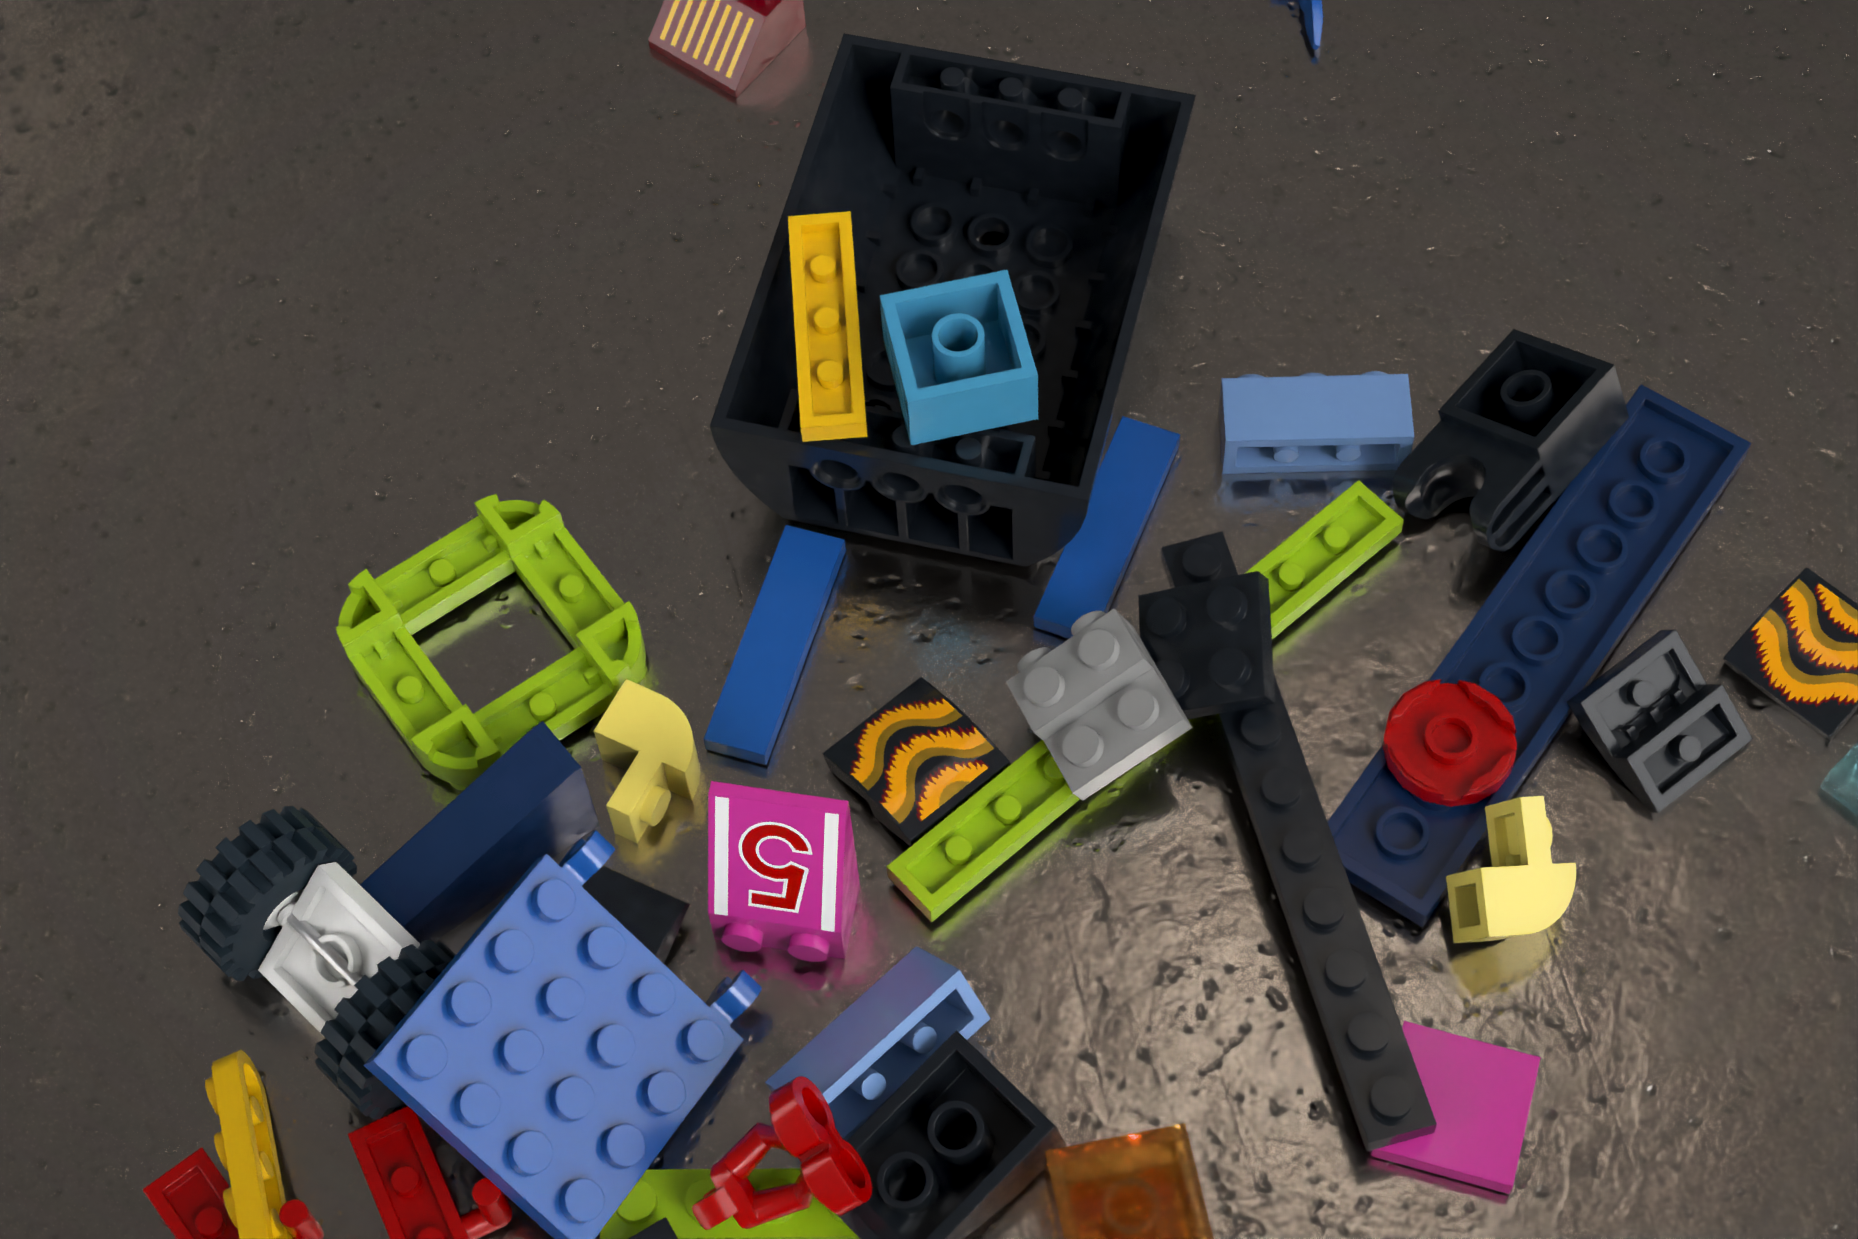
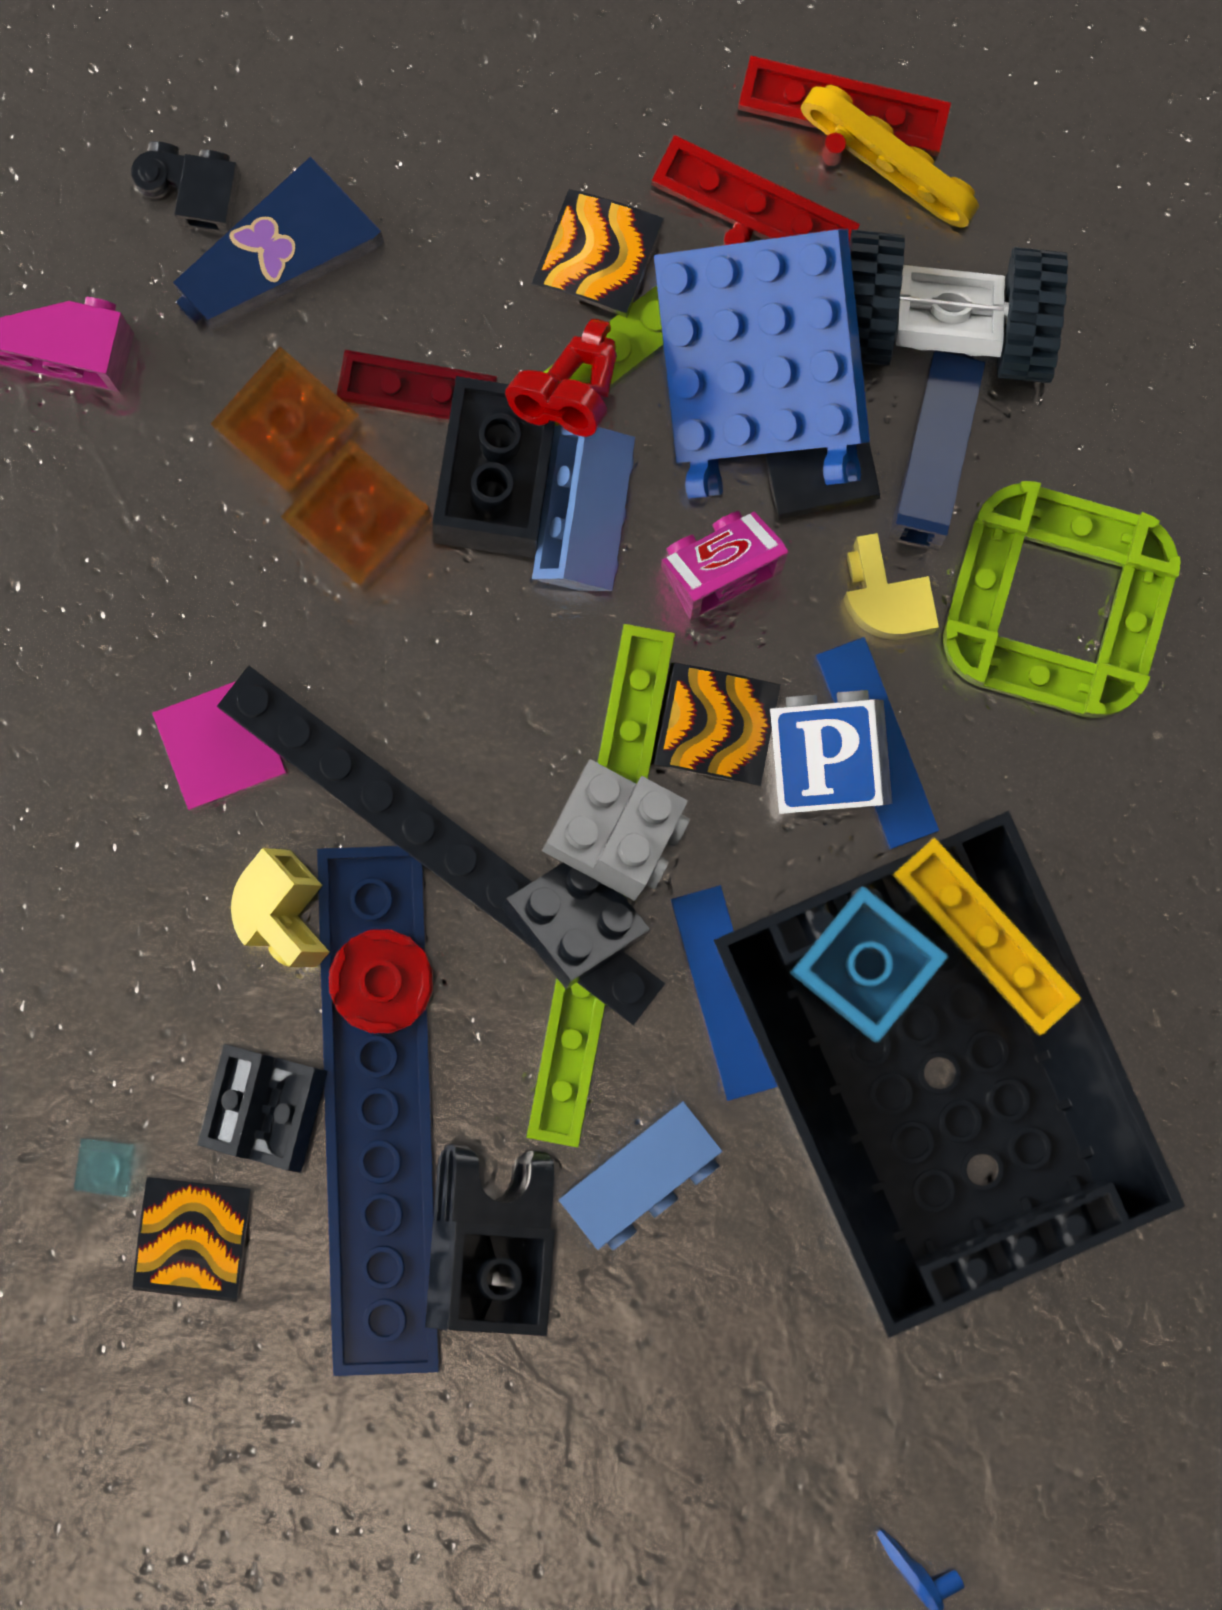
camera: 140 degrees right, 25 degrees up
none -> piece [770,690,892,814]

